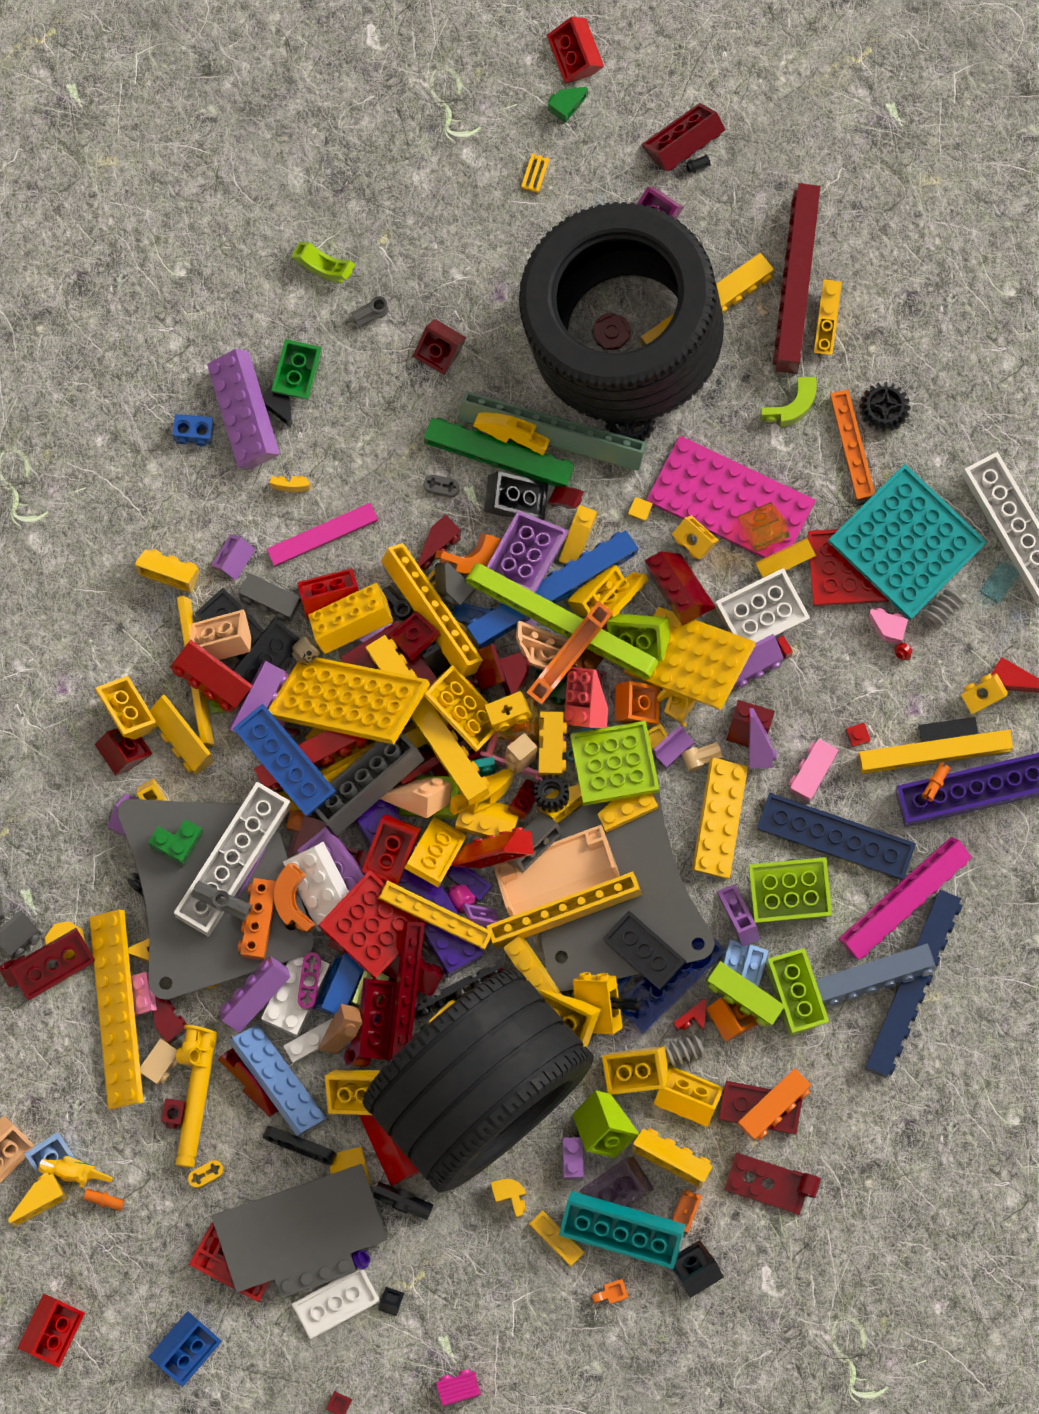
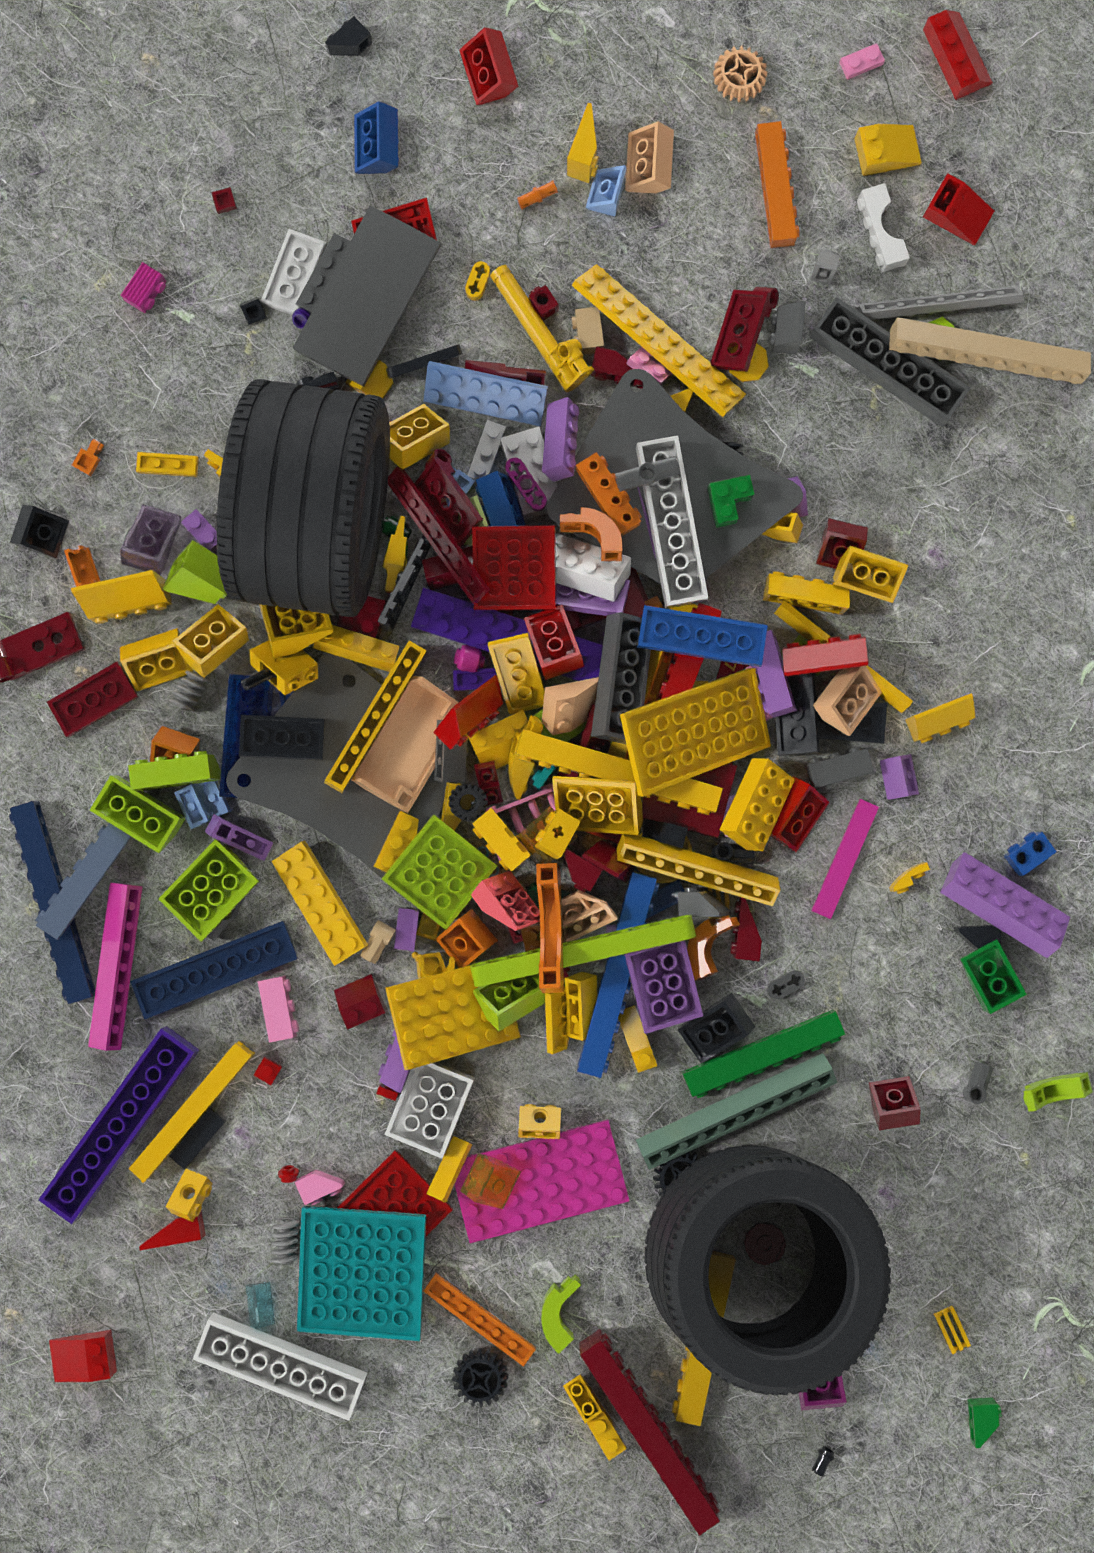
camera: 145 degrees right, 10 degrees up
yellow animal [38,1156,113,1188] -> none
dark tan head [292,636,320,664] -> none
medium nougat slope [318,1004,362,1054] -> none
yellow tile [379,881,493,950] -> none
dark red tile [388,611,441,660] -> none
medium lavender slope [463,904,500,929] -> none
yellow slope [473,412,550,455] -> none
tan brick [505,733,537,774] -> none
red slope [547,16,604,84] -> none
dark red slope [547,486,584,509] -> none
teal brick [559,1191,686,1269] -> none
yellow tile [628,497,653,522] -> none
dark red slope [641,103,726,172] -> none
dark red slope [644,551,716,626] -> none
red slope [673,999,706,1031] -> none
orange brick [737,1068,811,1141] -> none
medium lavender slope [748,708,776,768] -> none
orange pin [922,763,950,802] -> none

